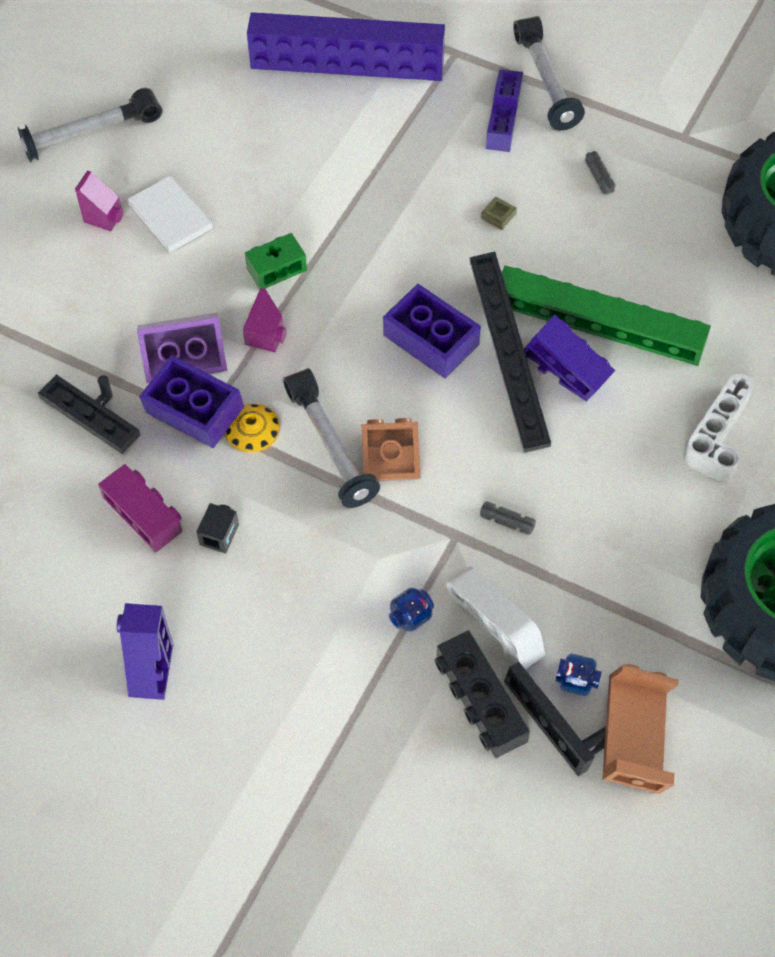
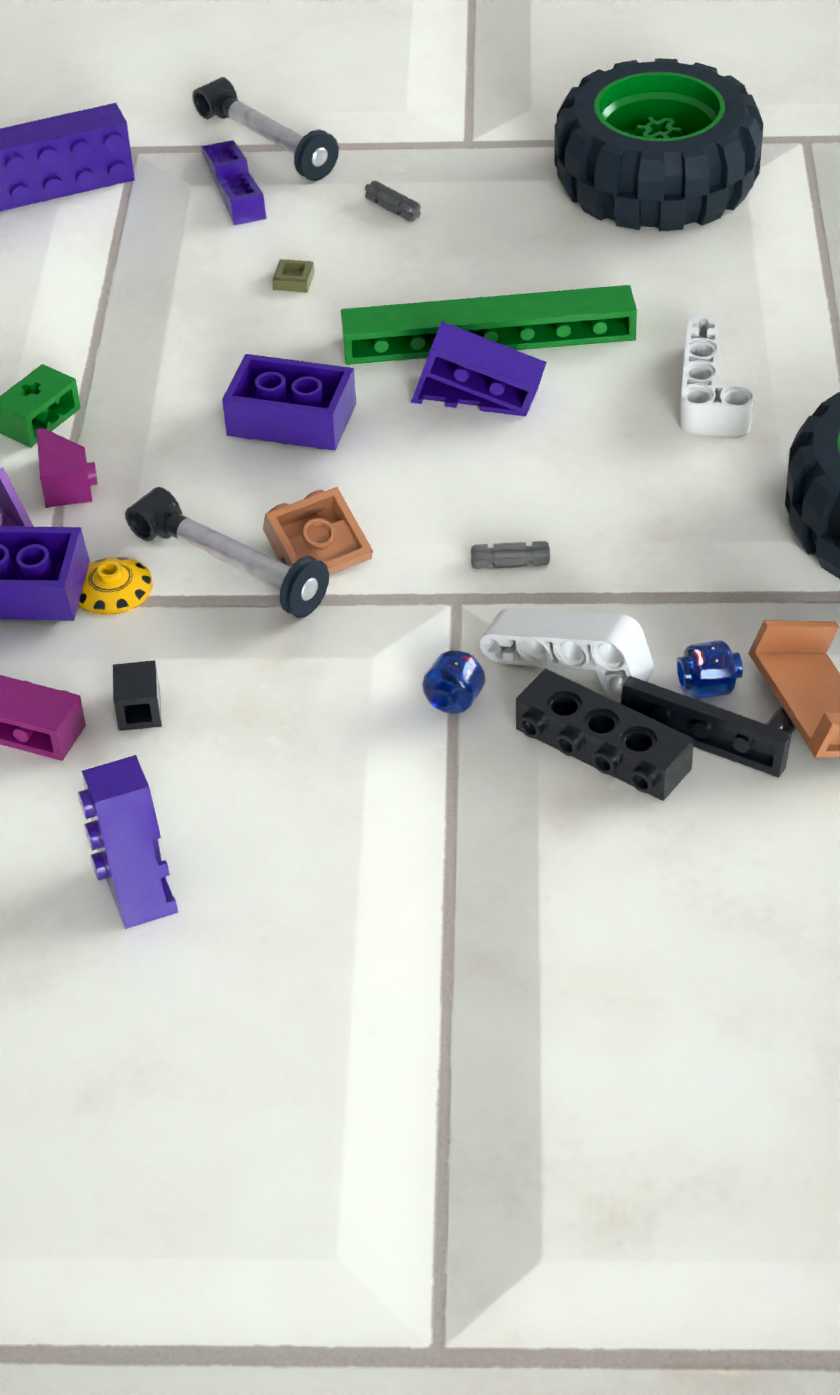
camera: 25 degrees left, 15 degrees down
black tile [469,251,551,453] -> none

